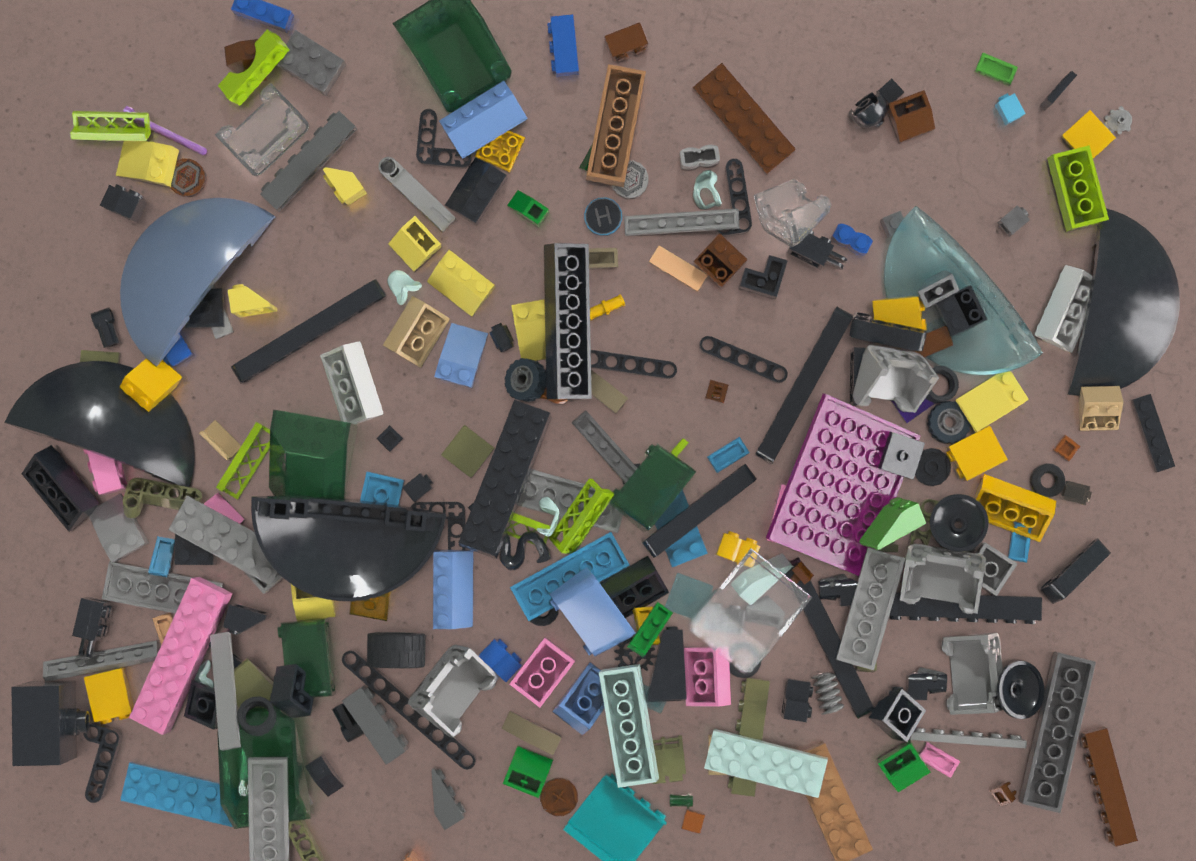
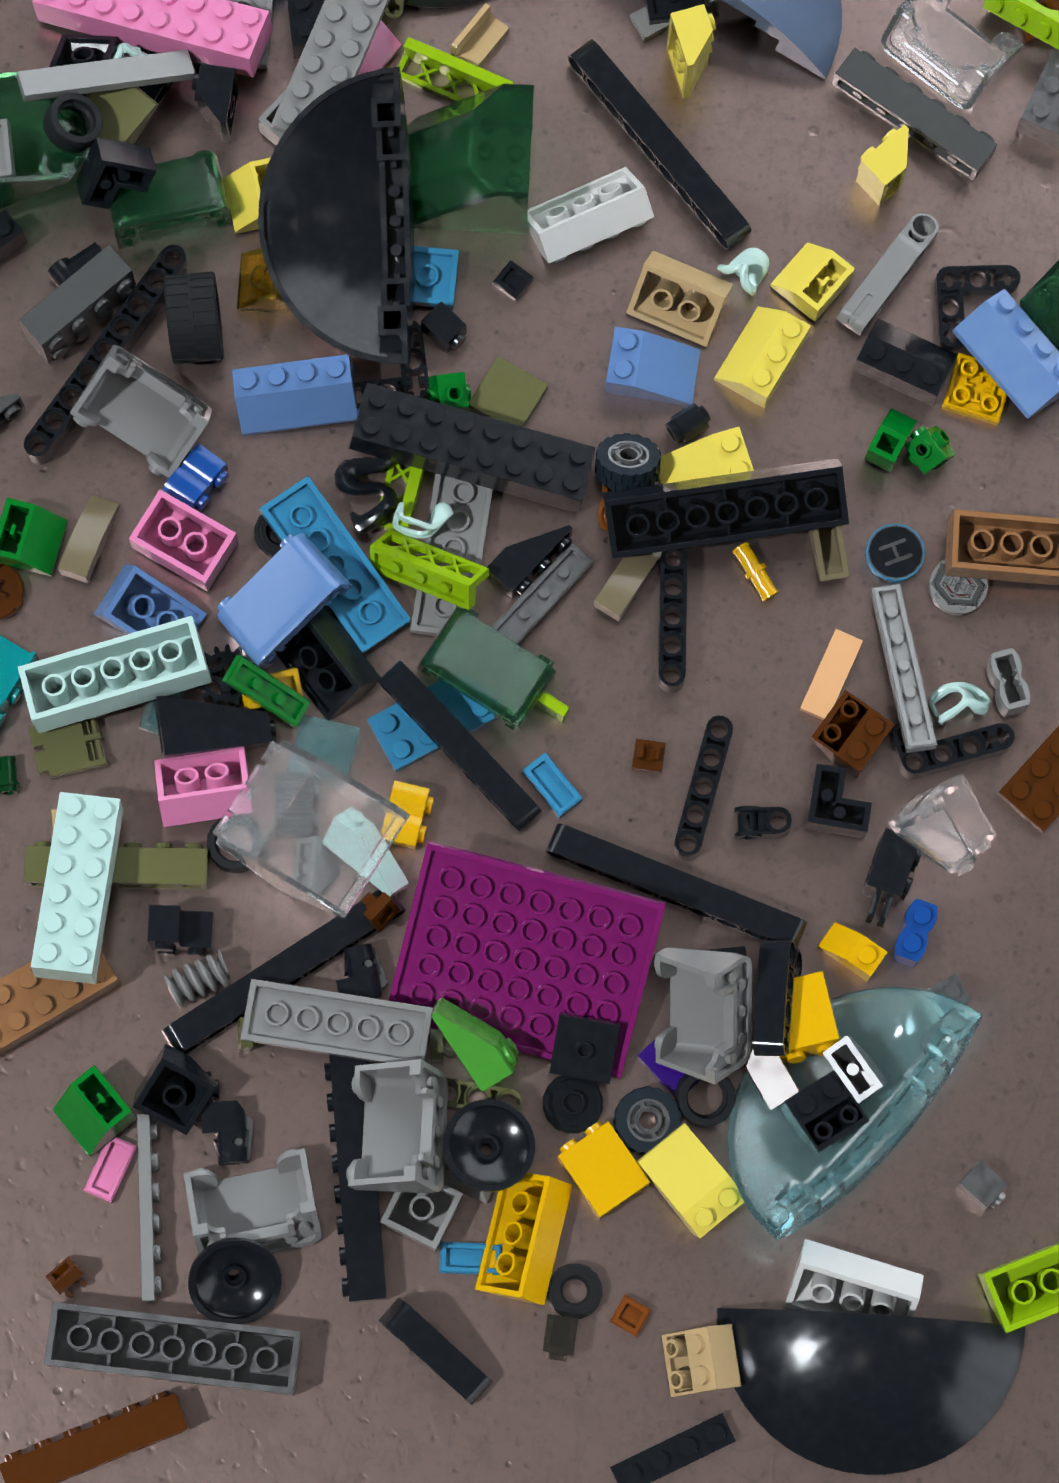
camera: 80 degrees right, 10 degrees down
none -> green brick [426,372,471,409]
none -> black slope [487,525,572,598]
none -> black piece [734,806,792,840]
none -> yellow slope [817,922,888,982]
none -> green brick [904,426,957,475]

